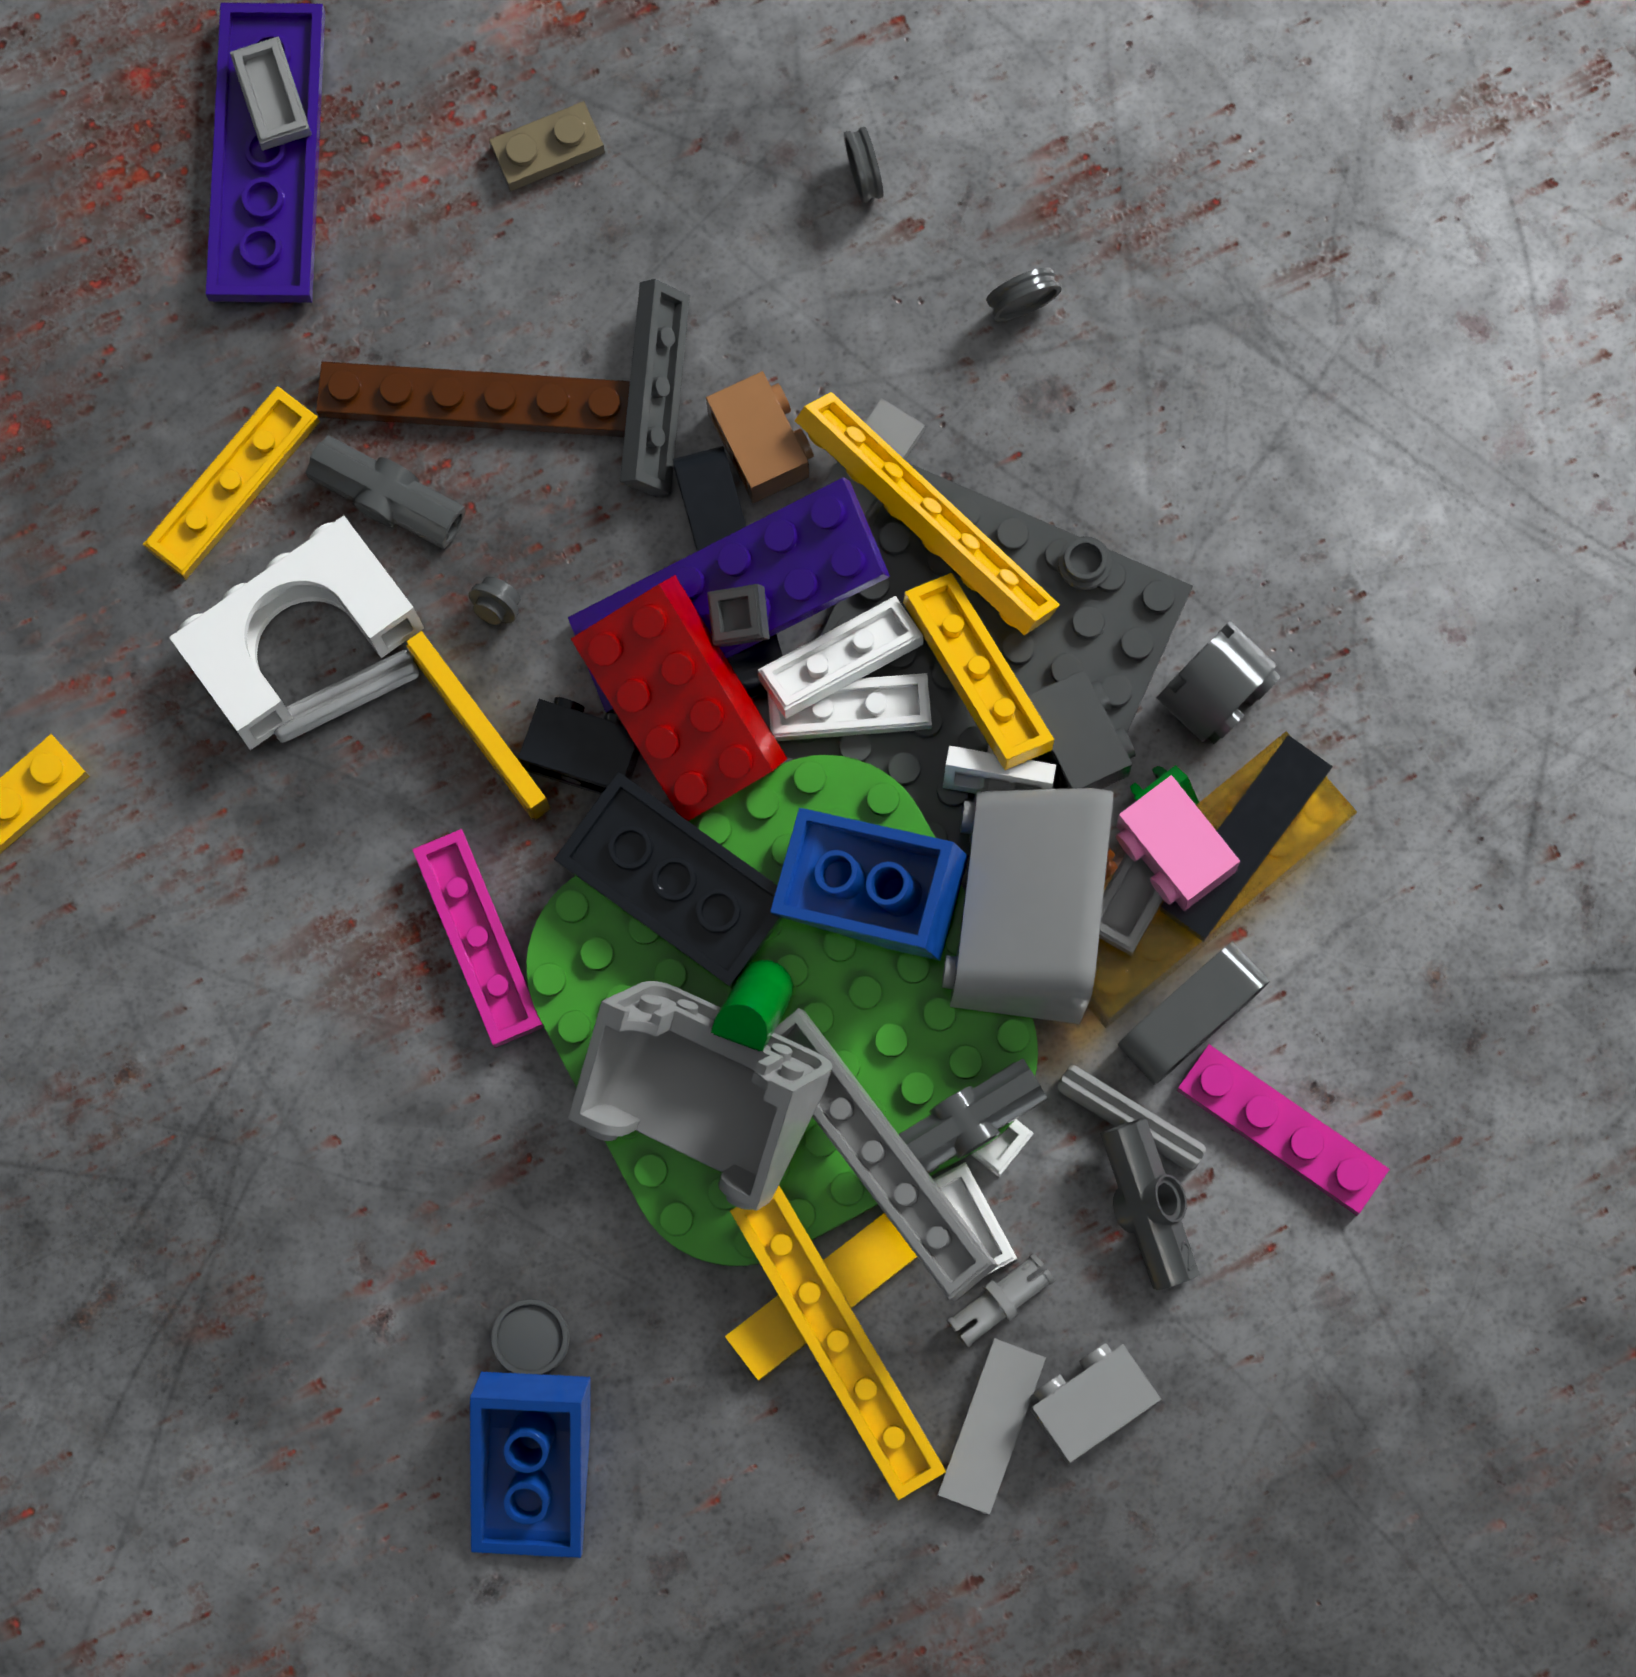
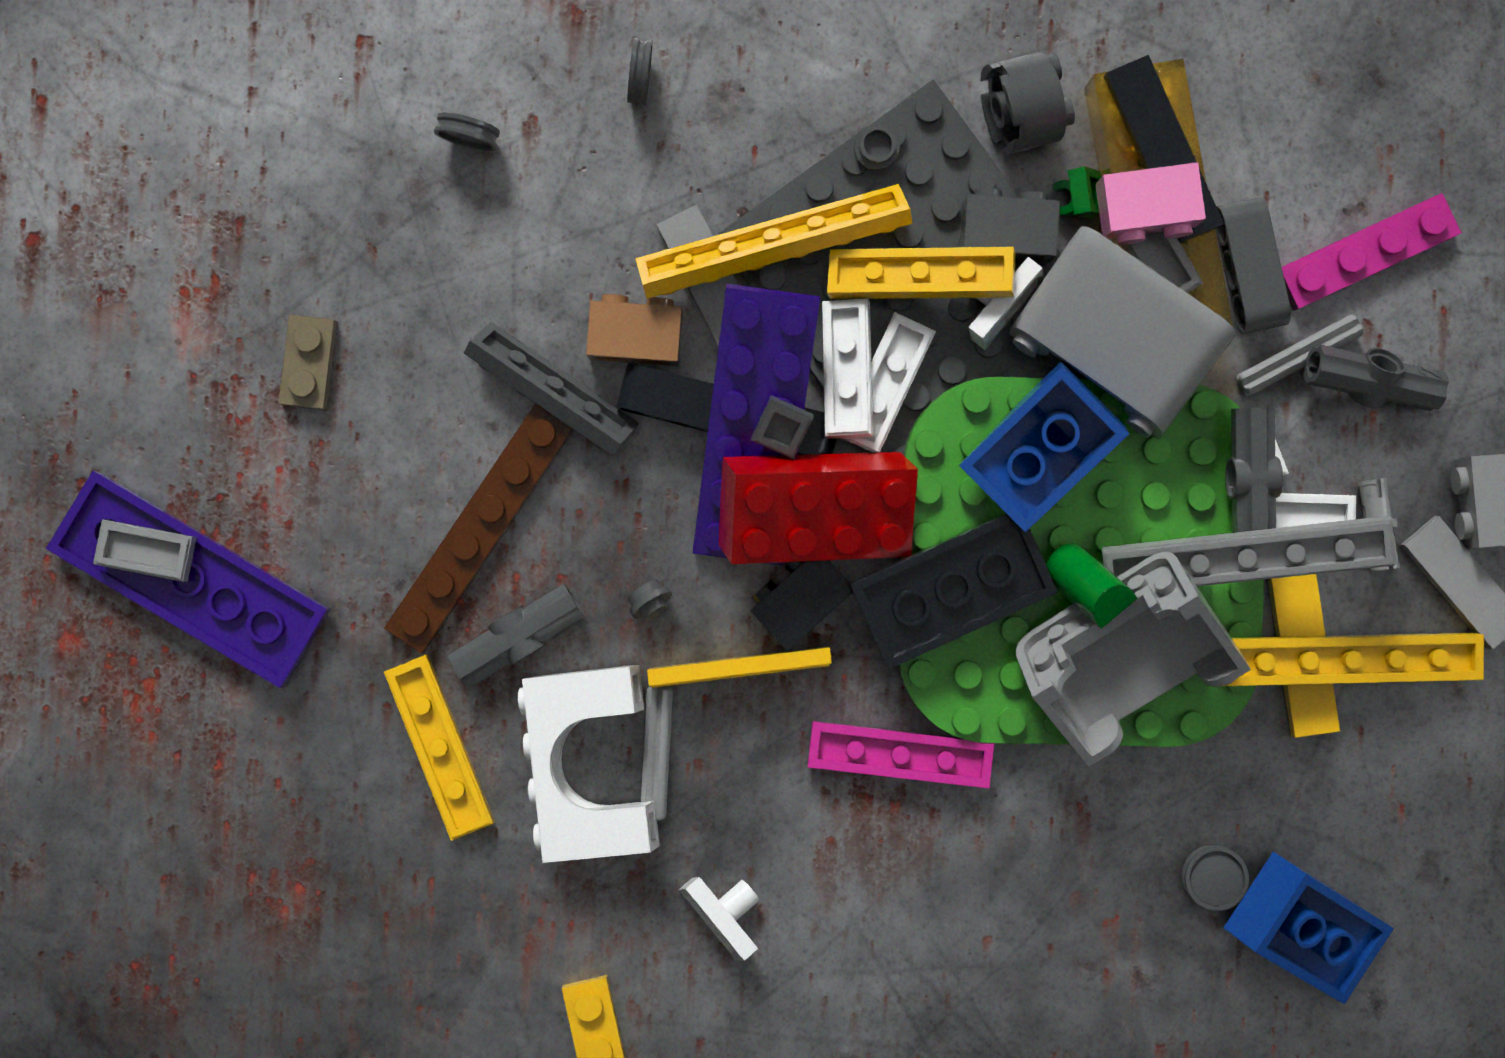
camera: 65 degrees left, 10 degrees up
none -> white tile [678,877,759,961]

